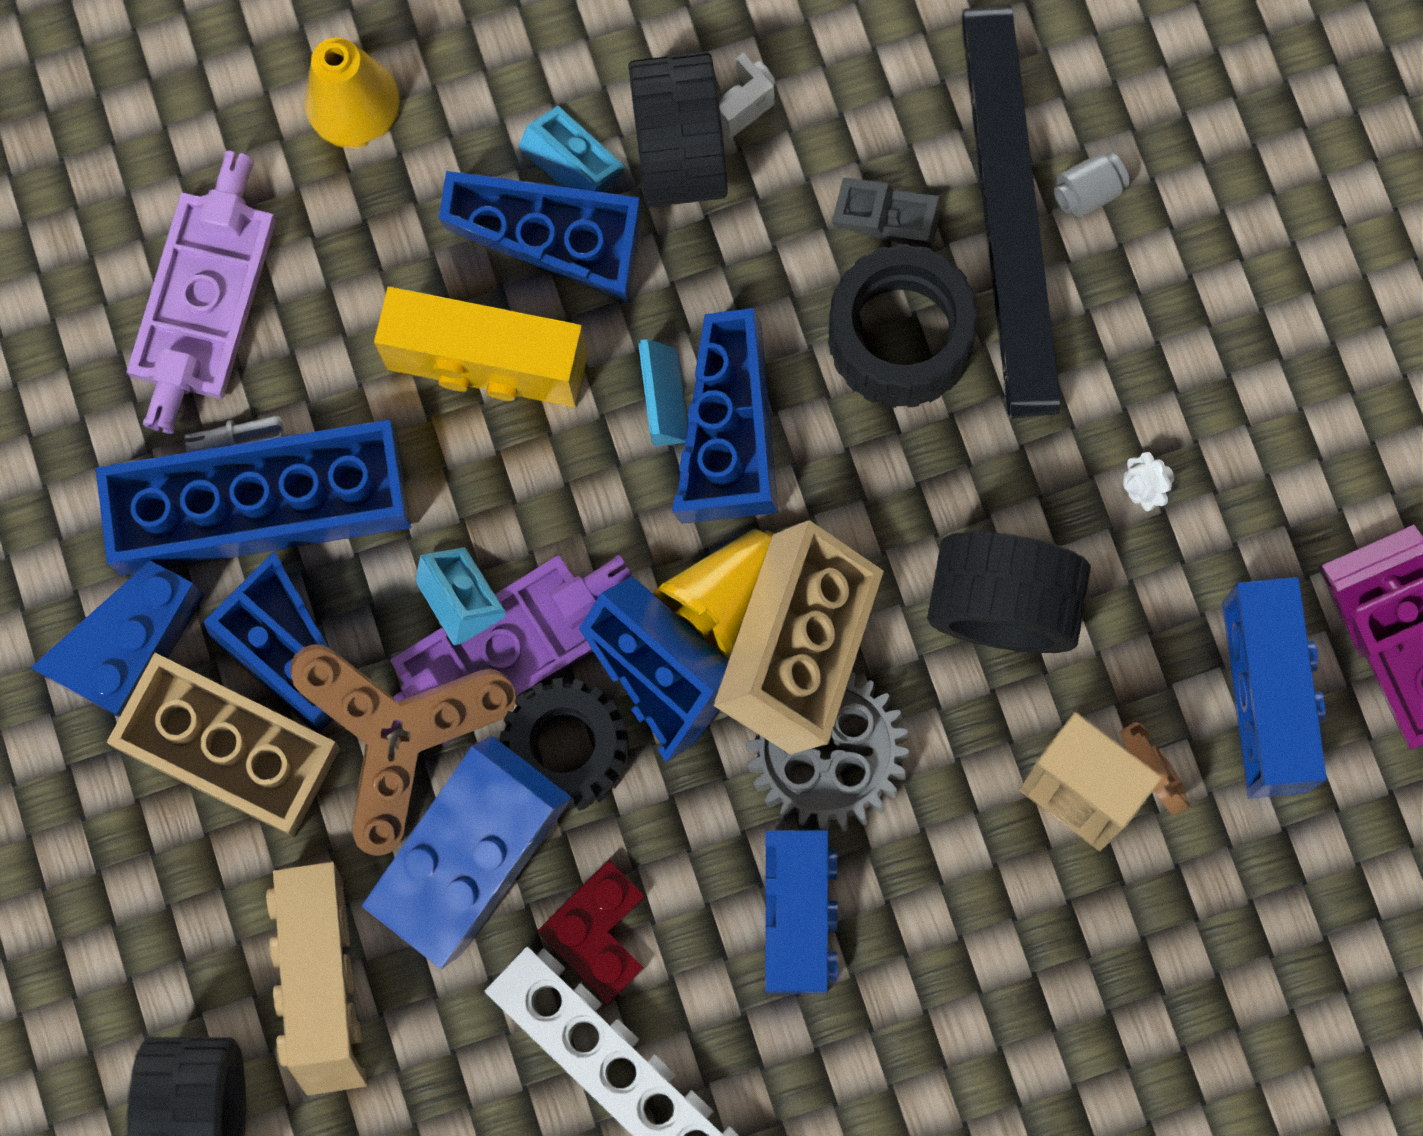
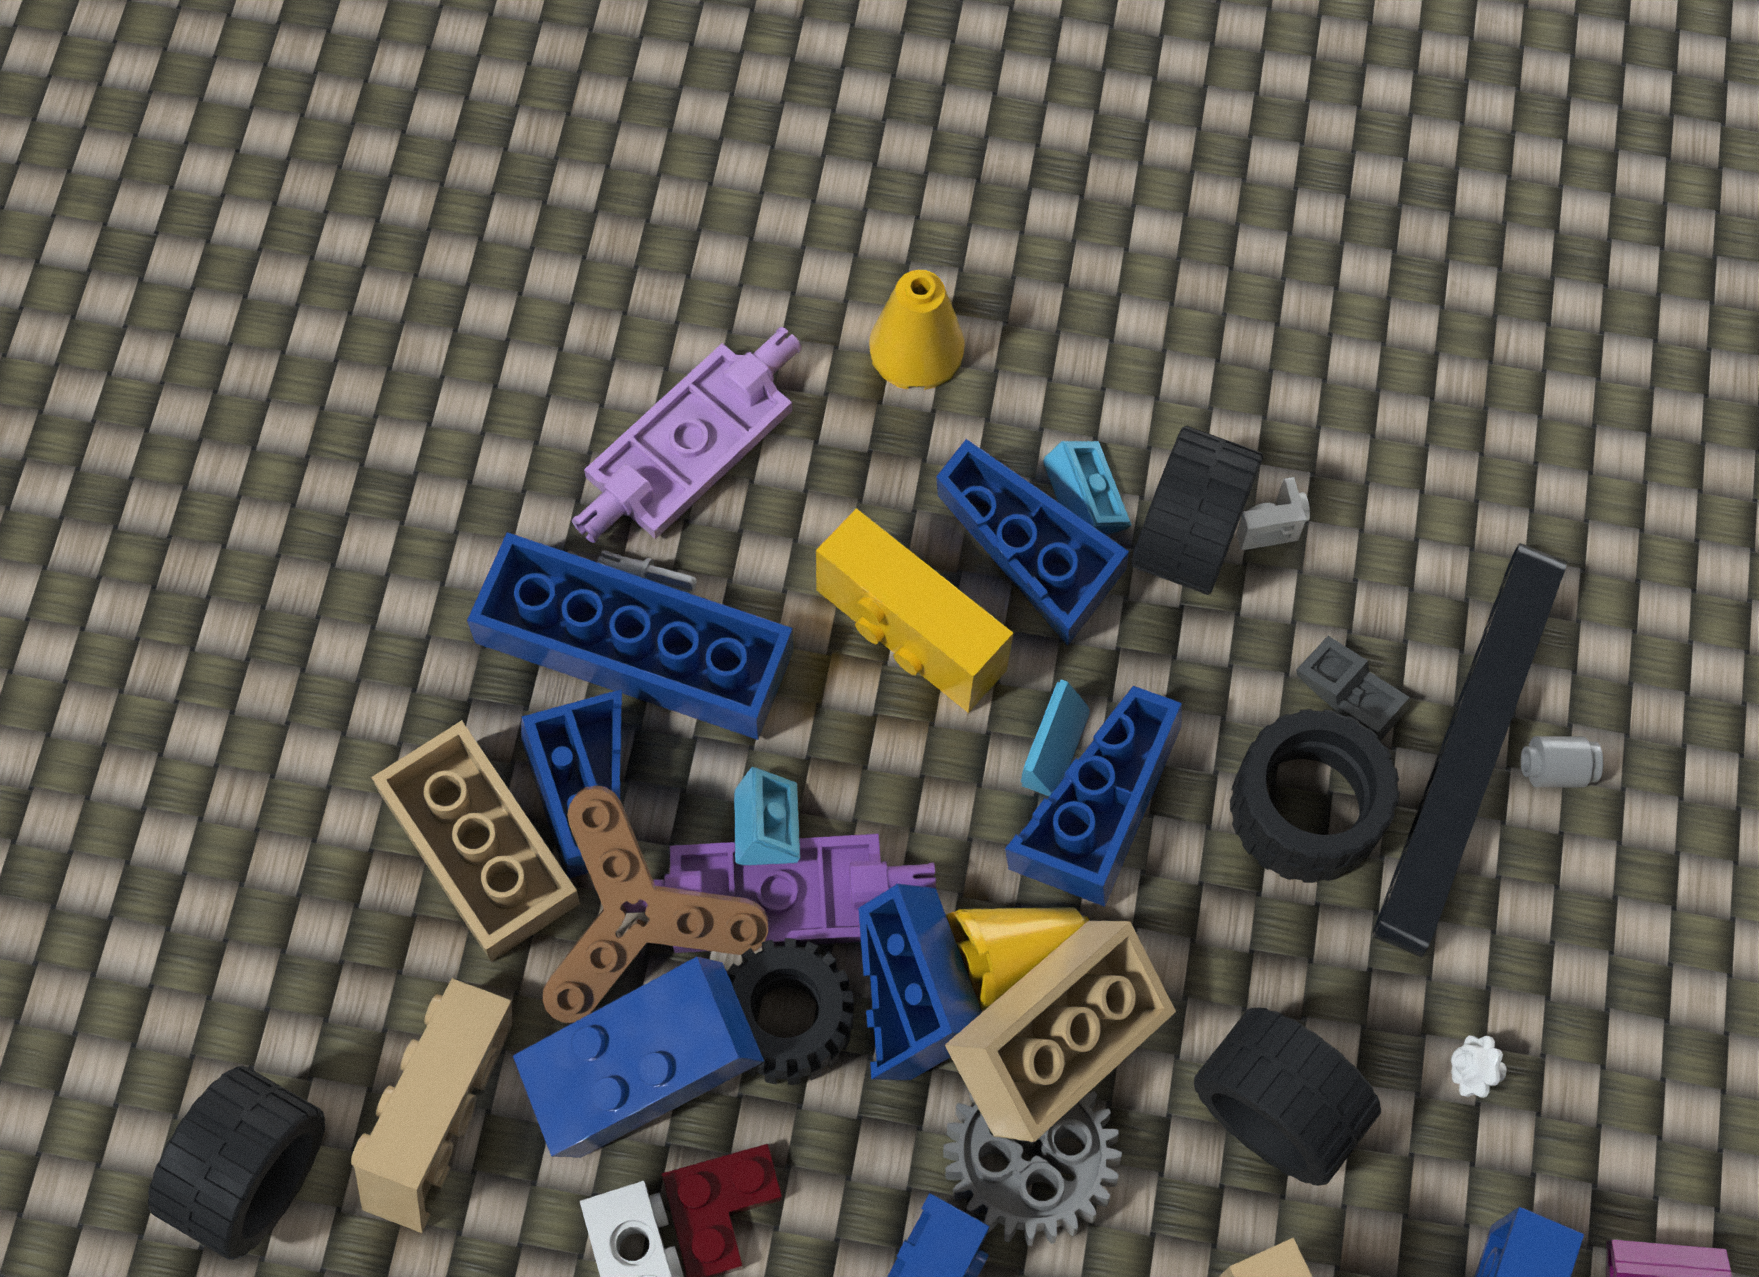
camera: 20 degrees right, 10 degrees down
blue wedge [31,561,205,718] -> none

